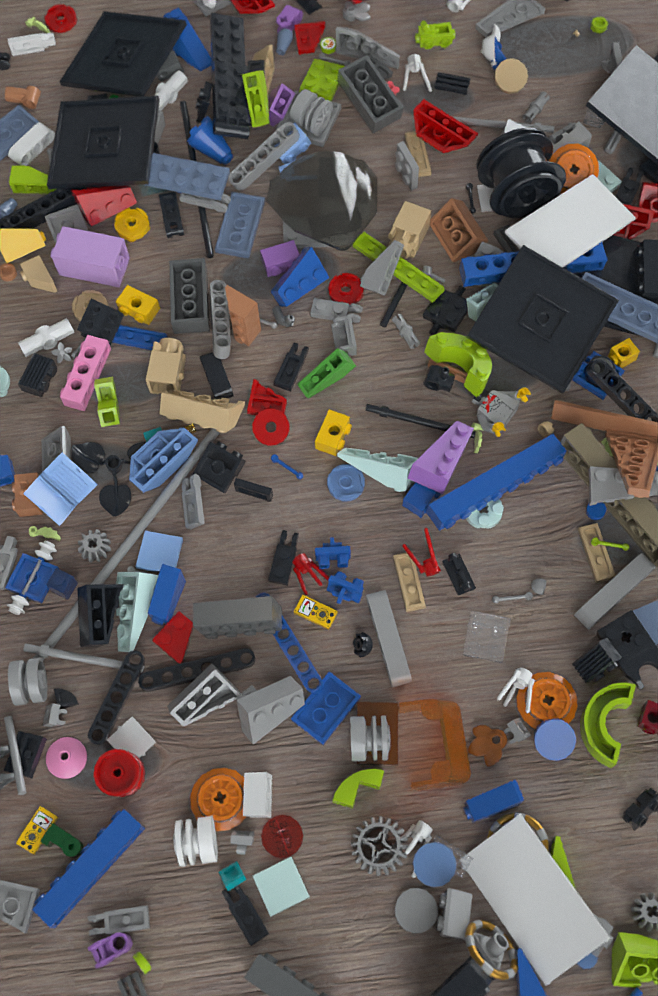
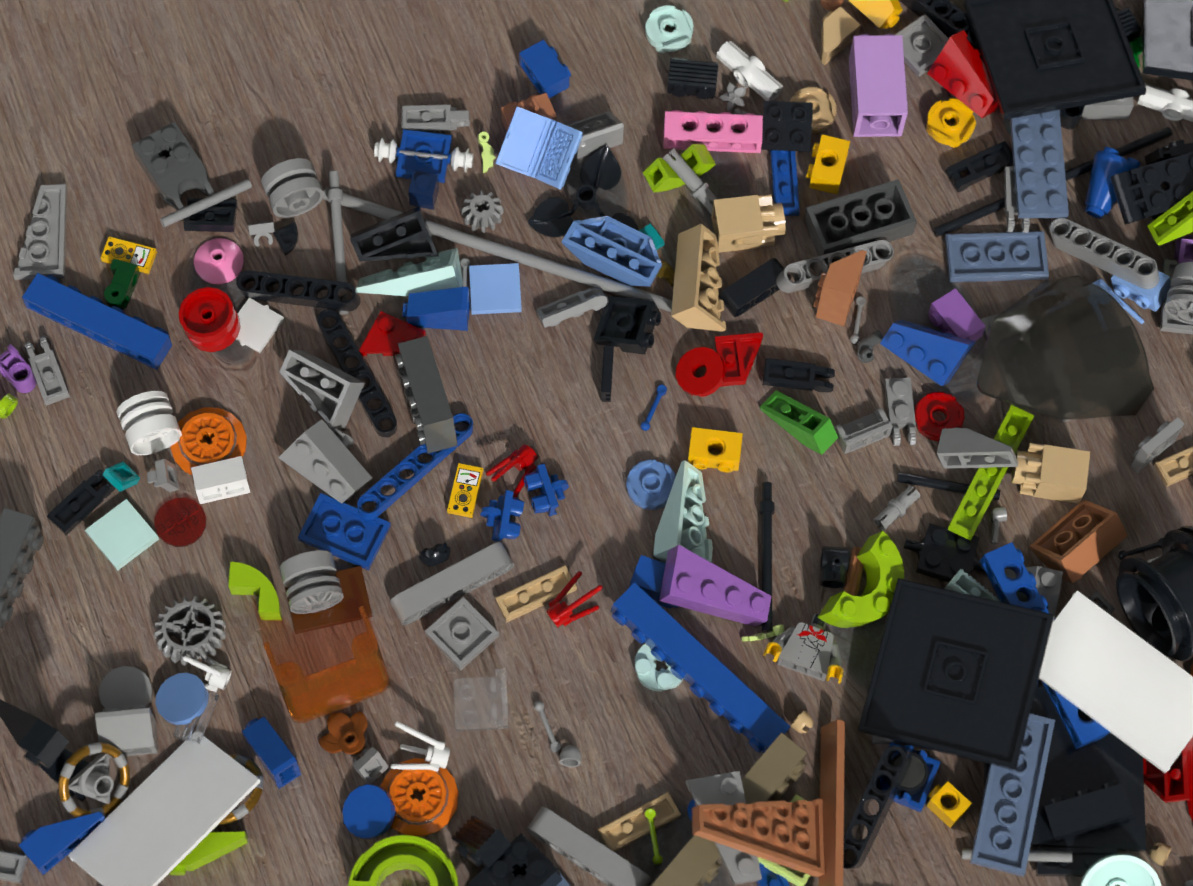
camera: 70 degrees right, 0 degrees up
black hinge [268,530,299,586] -> none
black hinge [442,553,476,596] -> none
none -> light grey plate [425,597,499,671]
none -> light grey pin [662,148,717,214]

